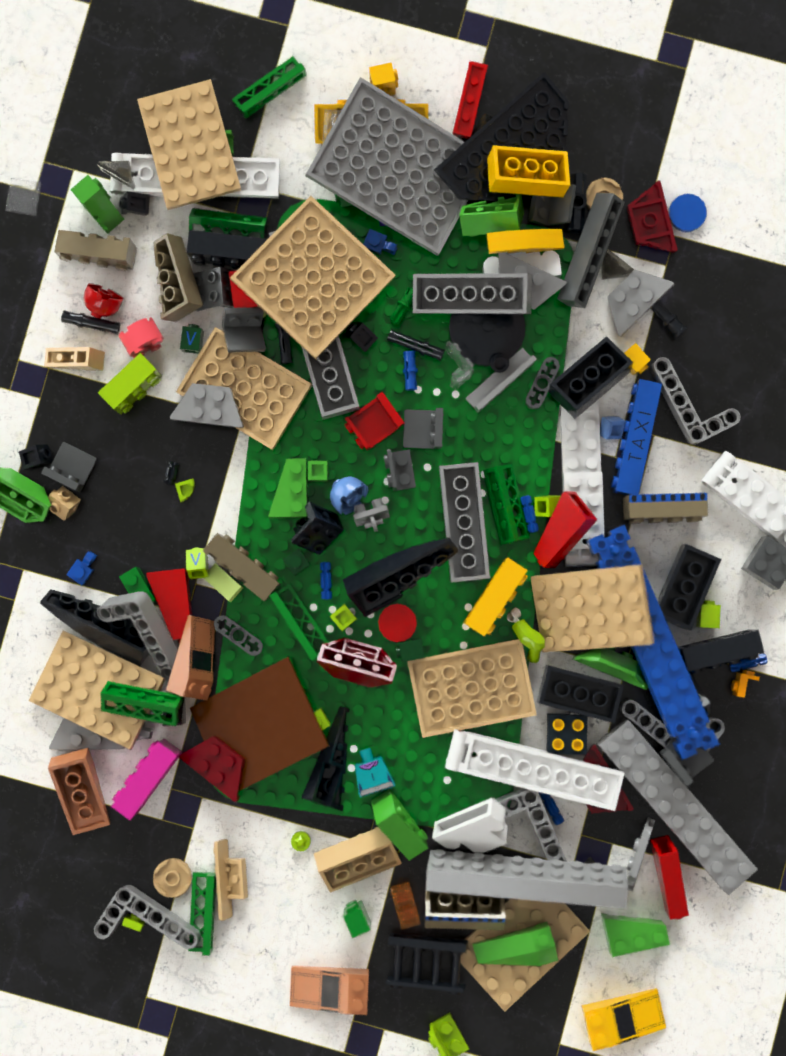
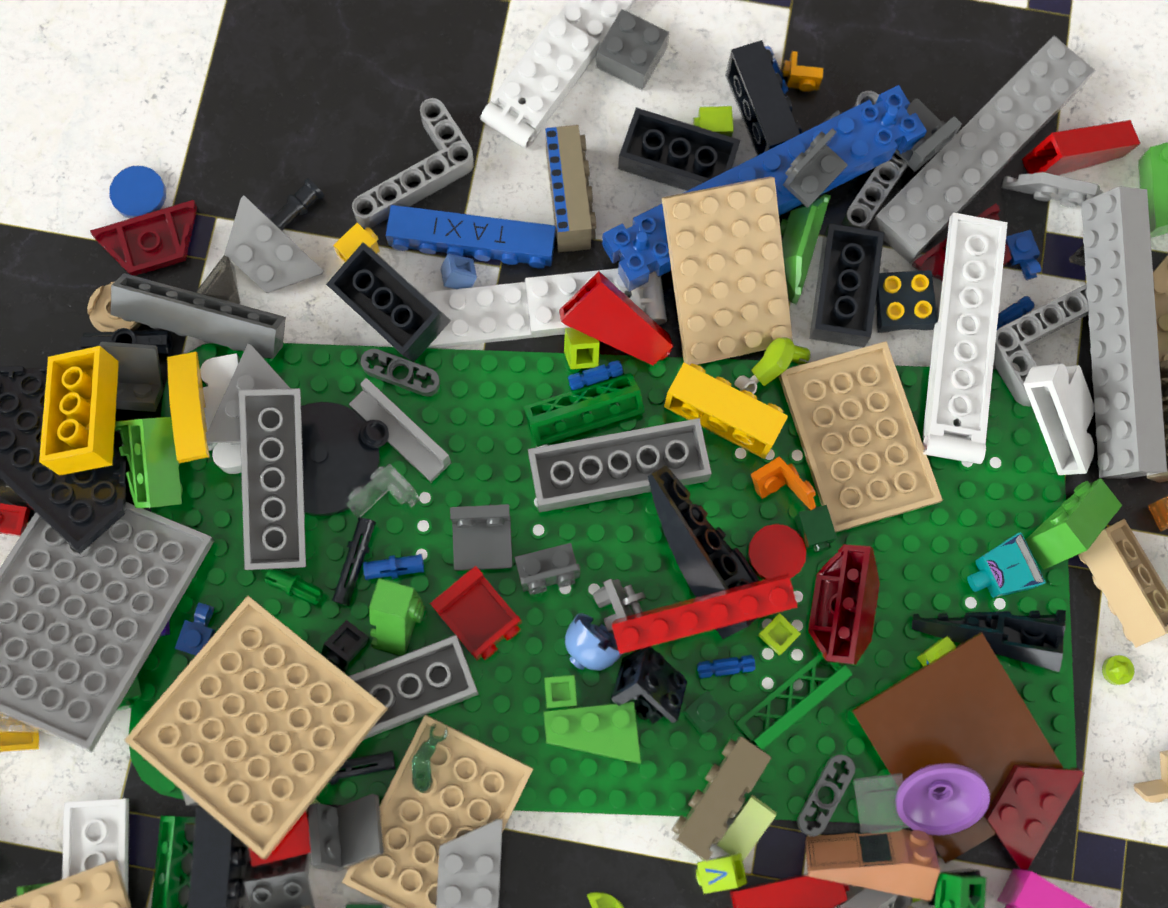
camera: 100 degrees left, 10 degrees down
none -> bright green wedge [369,579,425,656]
none -> clear green arm [412,723,448,793]
none -> red brick [612,573,798,654]
none -> orange bracket [751,457,816,510]
none -> dark grey bracket [783,128,848,208]
none -> clear piece [853,773,910,834]
none -> medium lavender dish [896,764,990,835]
none -> blue plate [1005,230,1041,281]

